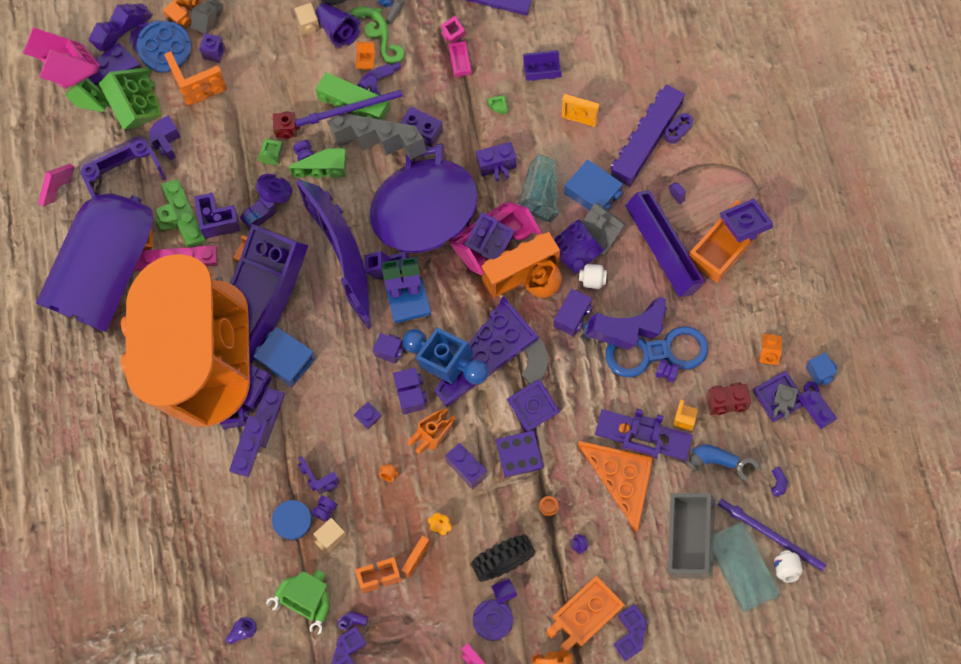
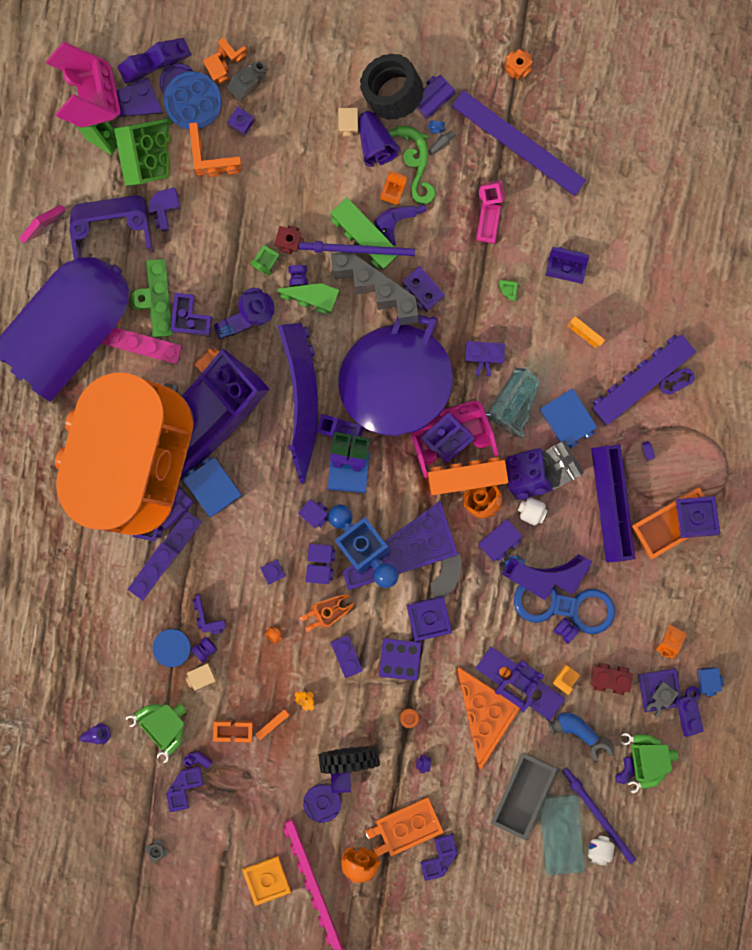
camera: 10 degrees right, 20 degrees up
none -> bright green torso [621,733,678,793]

